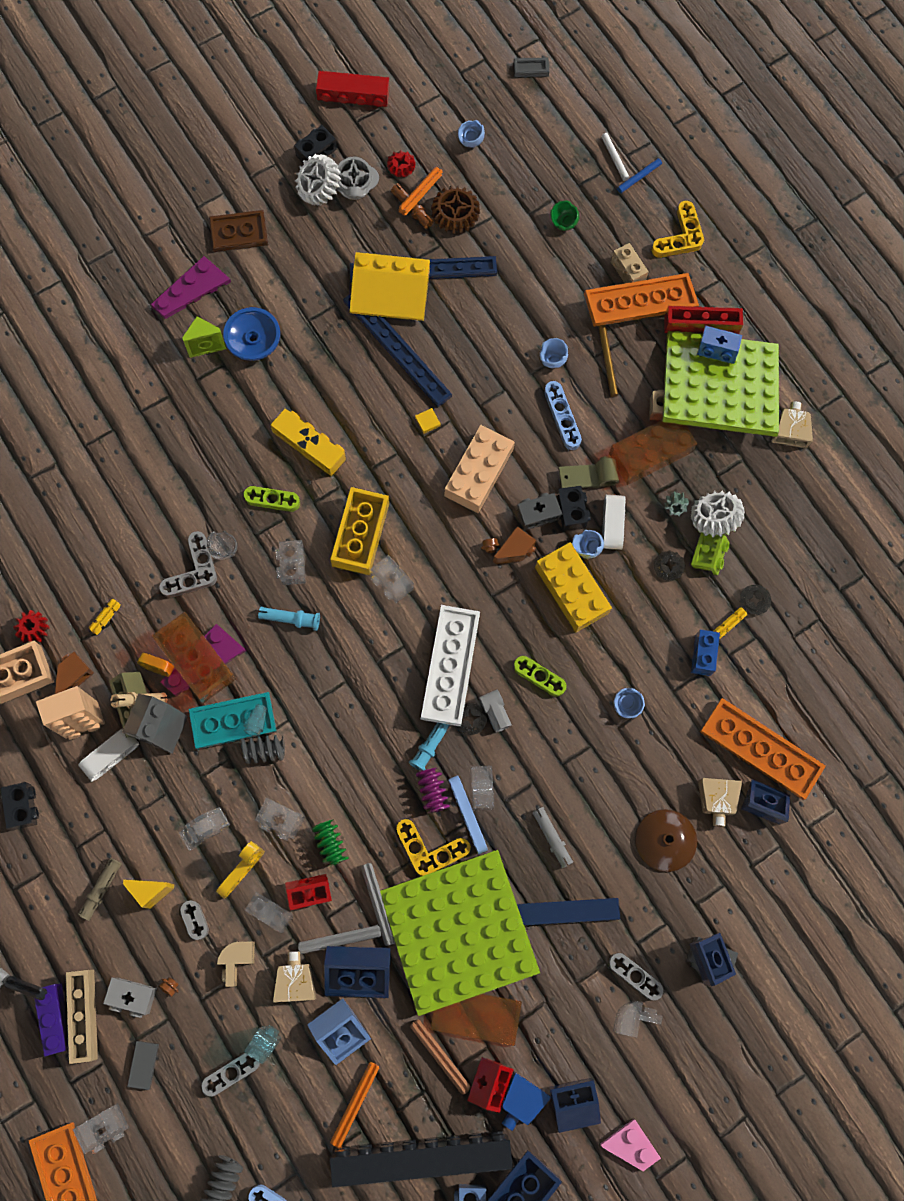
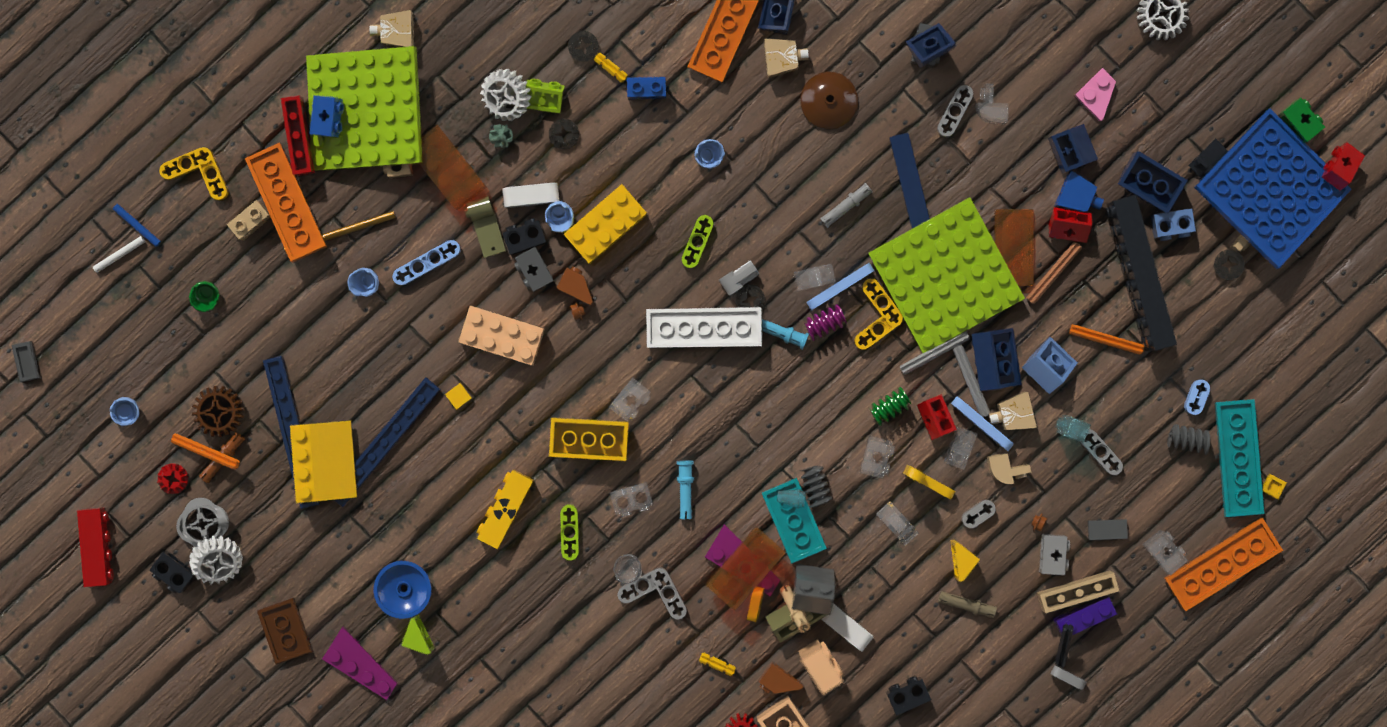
camera: 95 degrees left, 15 degrees up
none -> light blue beam [951,396,1014,451]

